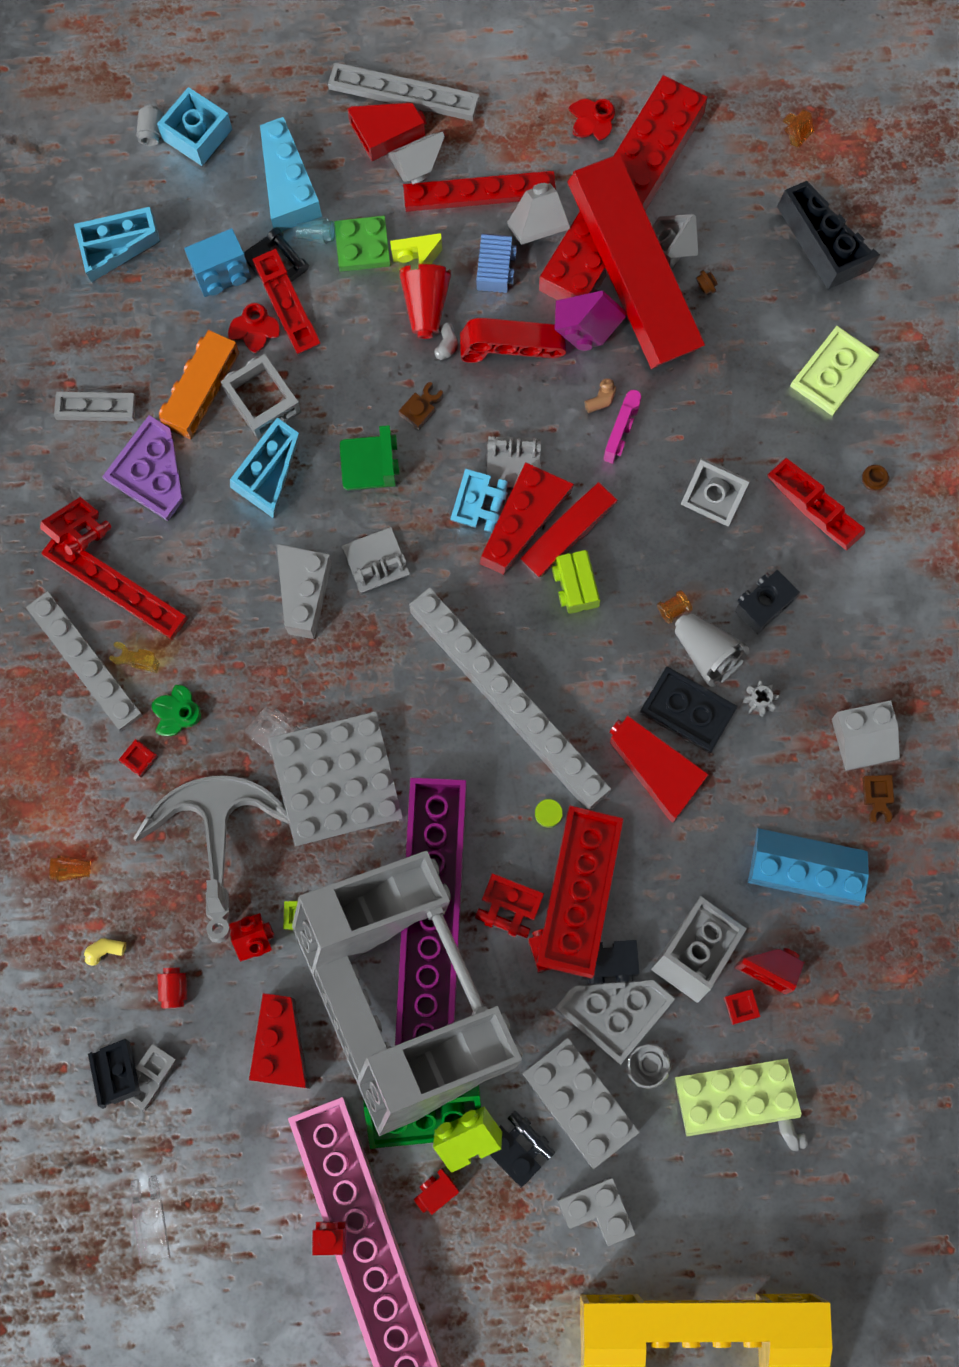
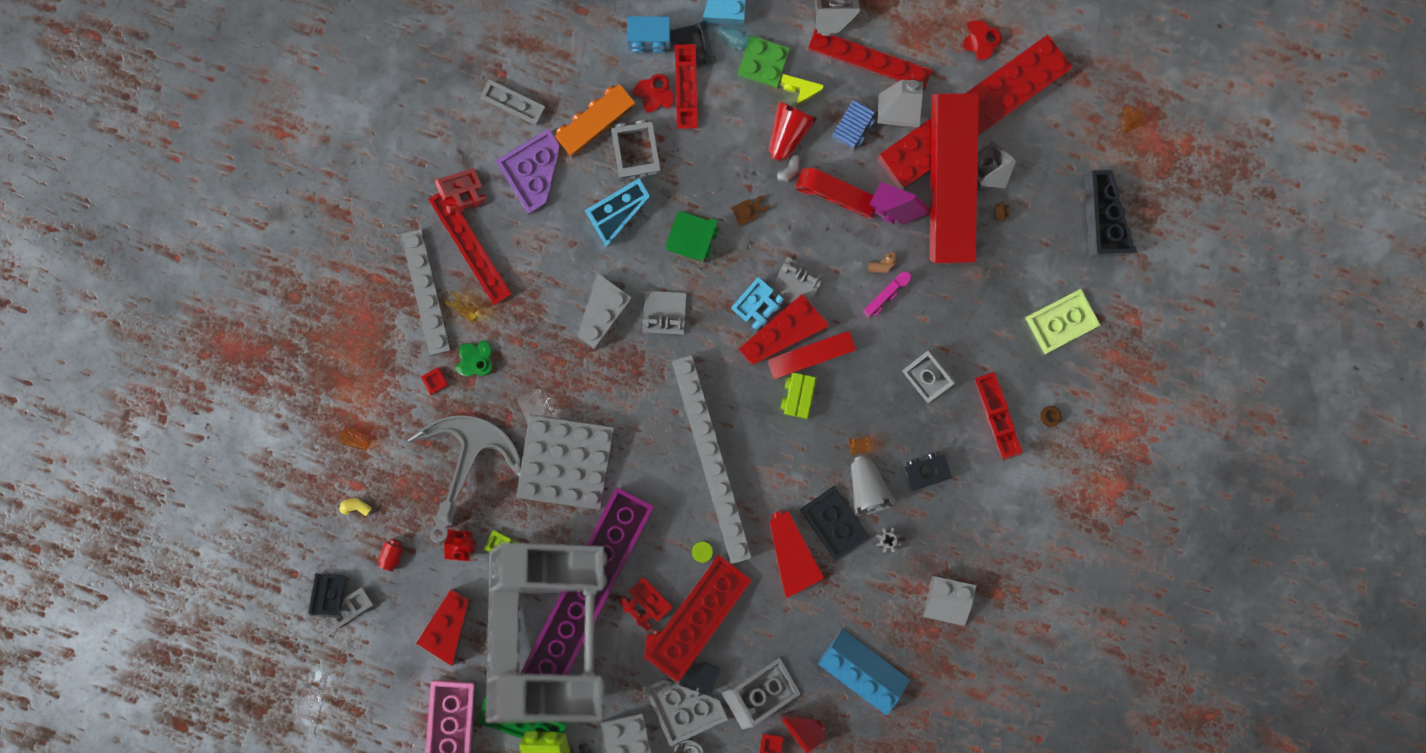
camera: 15 degrees right, 10 degrees up
reddish brown plate [862,775,894,824] -> none

